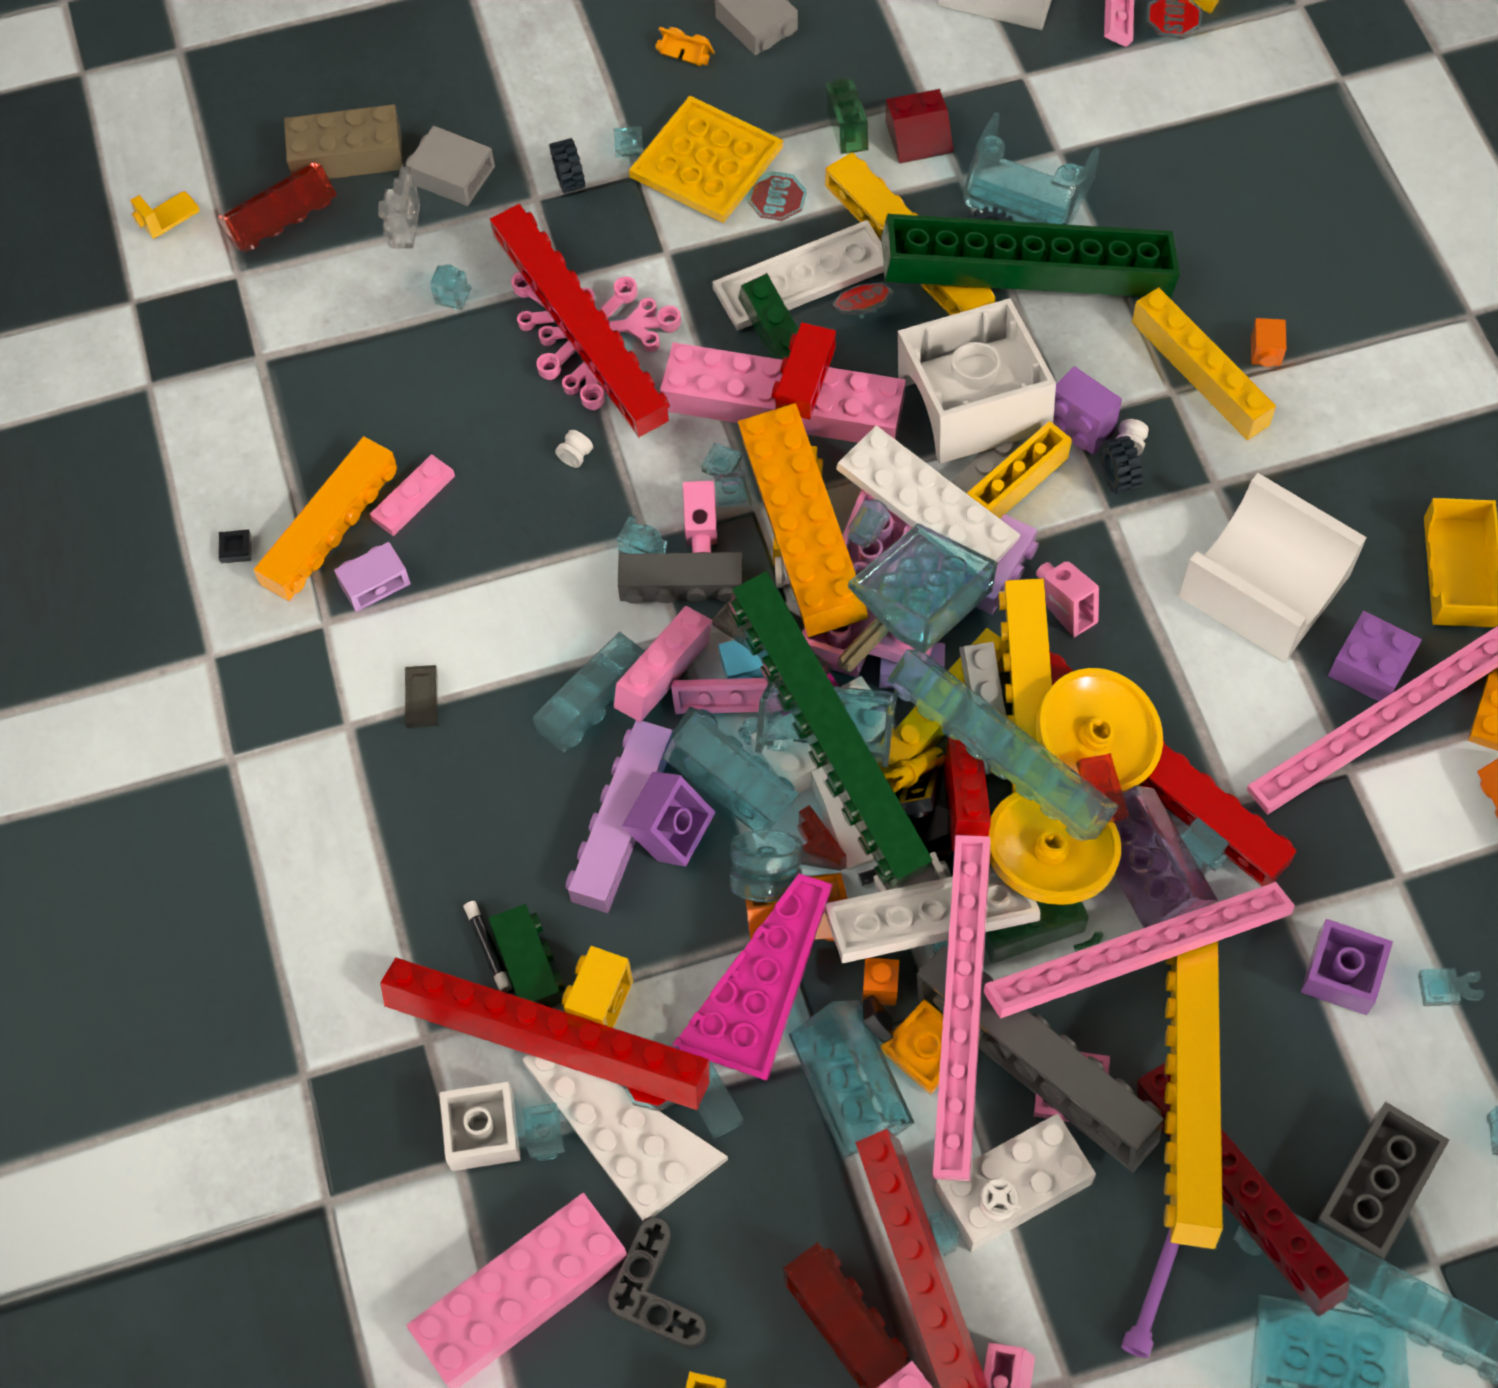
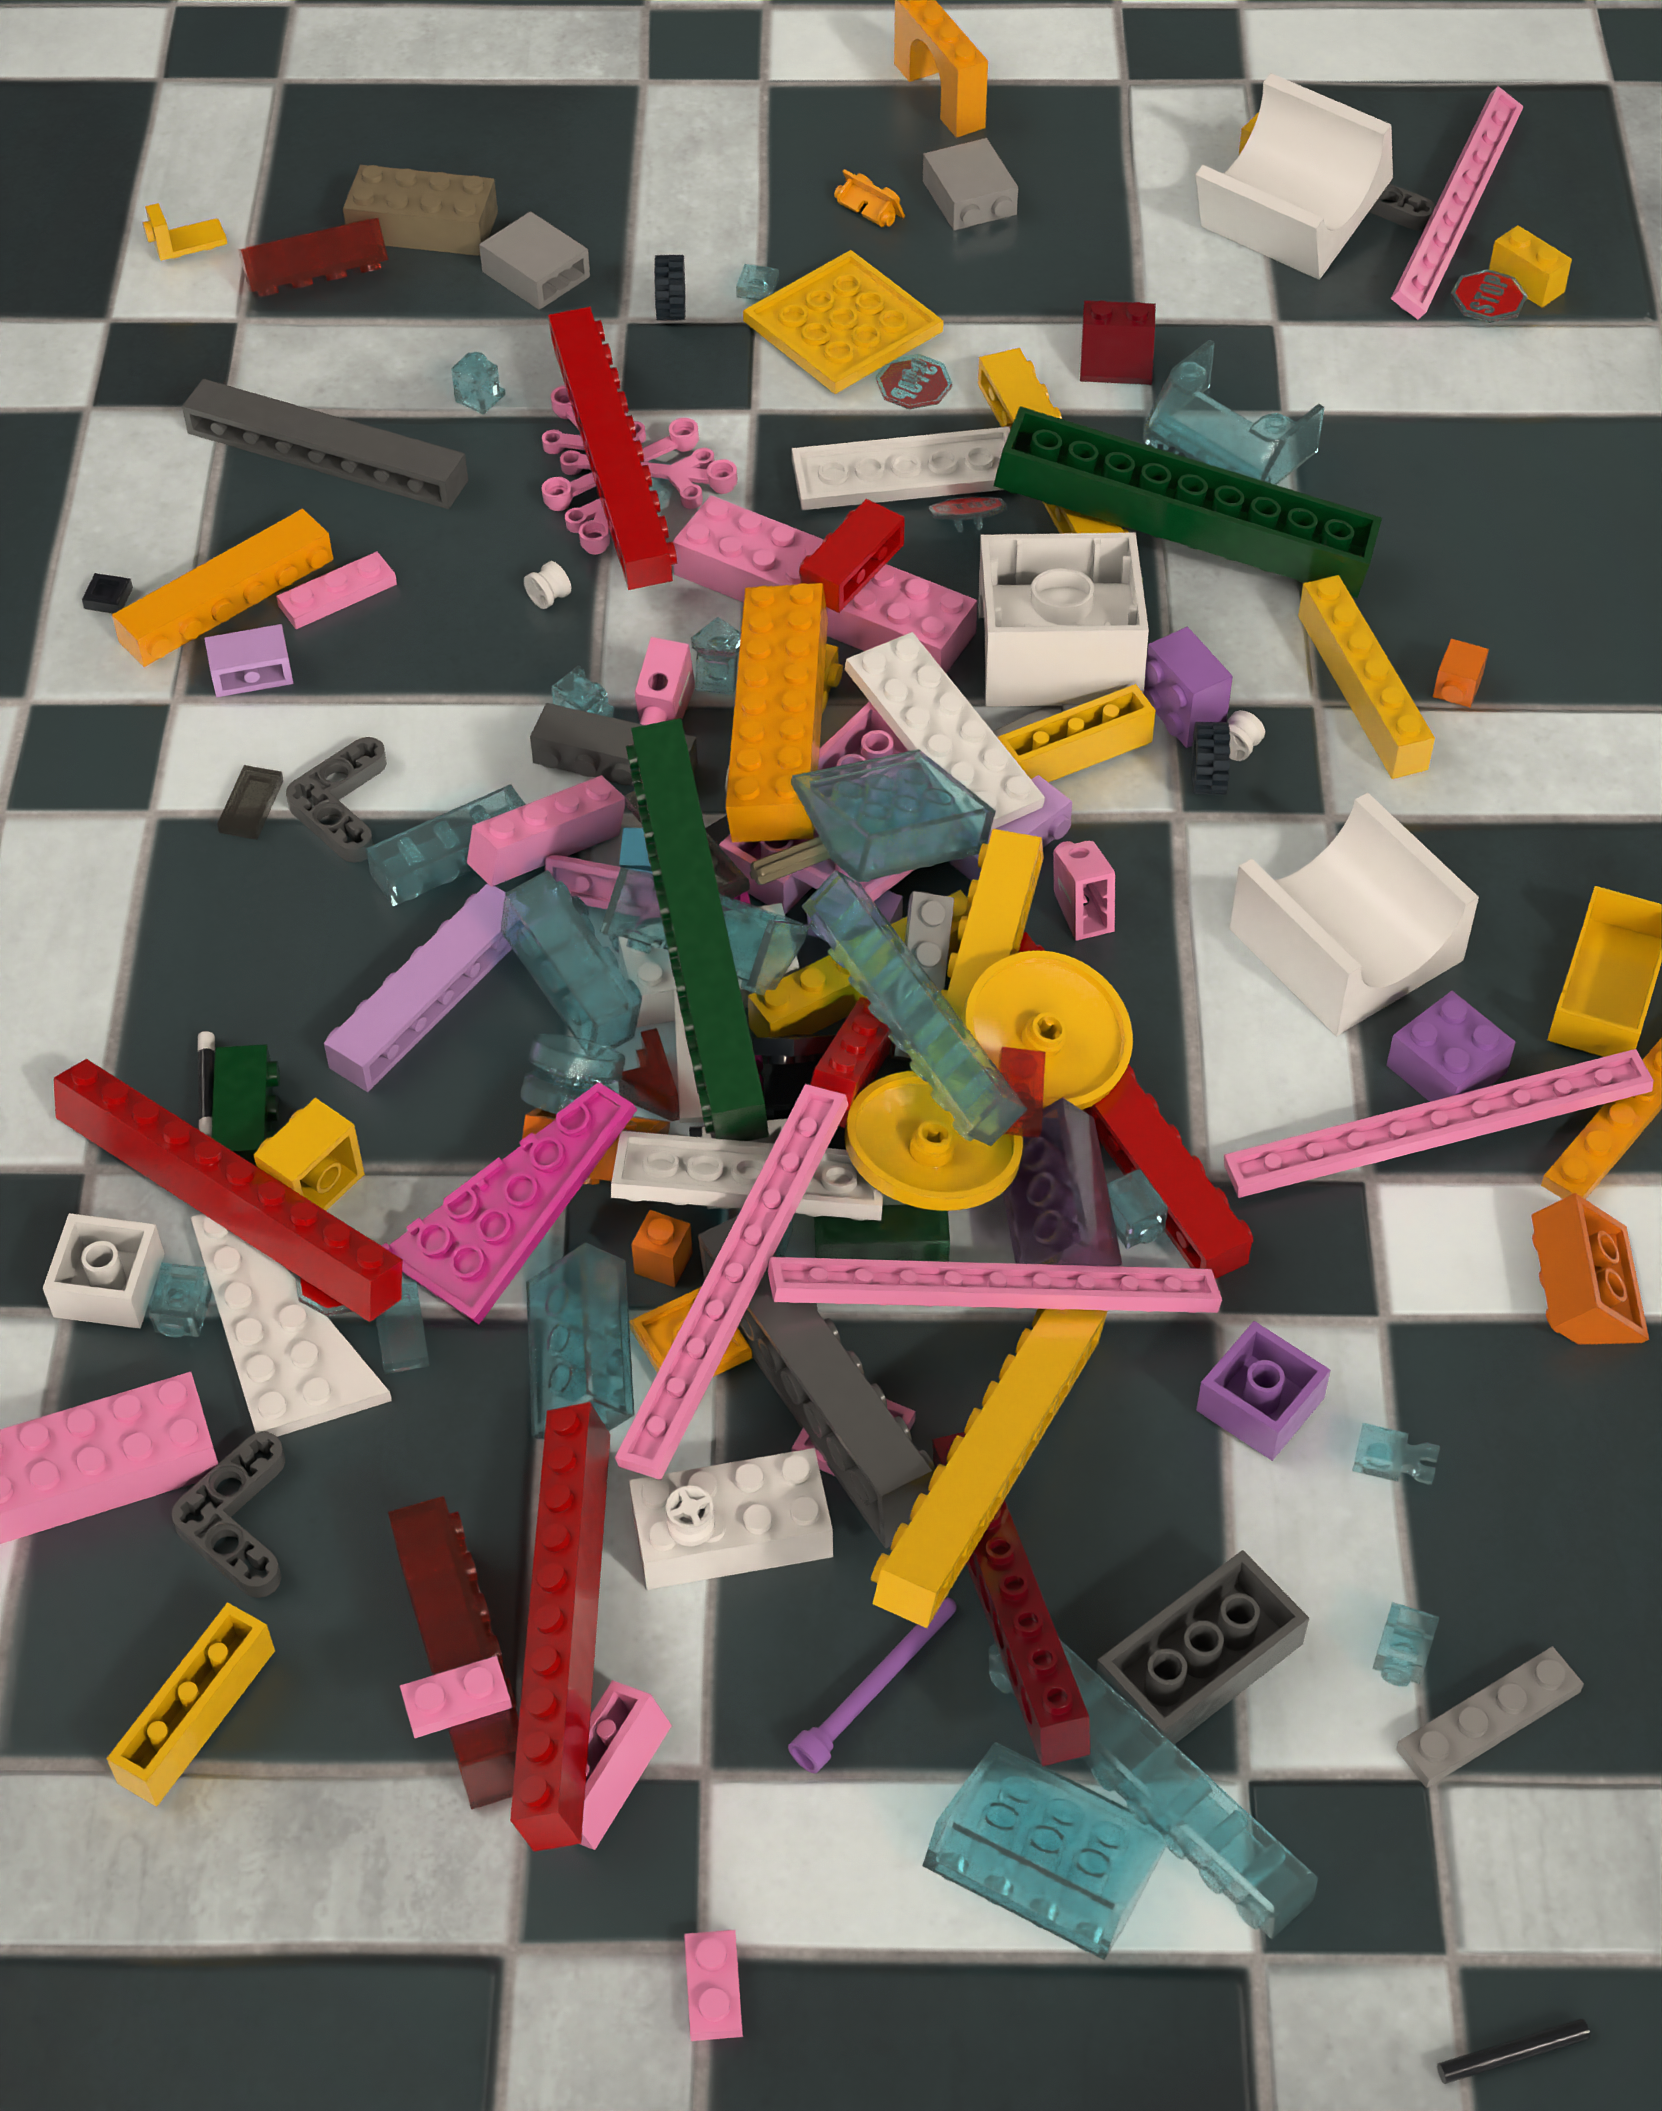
camera: 15 degrees right, 10 degrees down
clear plate [378,167,420,249] -> none
medium lavender brick [622,771,715,867] -> none
dark green brick [738,273,799,360] -> none
clear green brick [826,79,869,154] -> none
clear light blue brick [848,499,890,547] -> none
black tile [863,995,893,1043] -> none
yellow pin [884,747,945,793] -> none
clear light blue plate [929,1210,961,1257] -> none
none -> dark grey brick [182,379,468,509]
none -> dark grey beam [286,737,387,863]

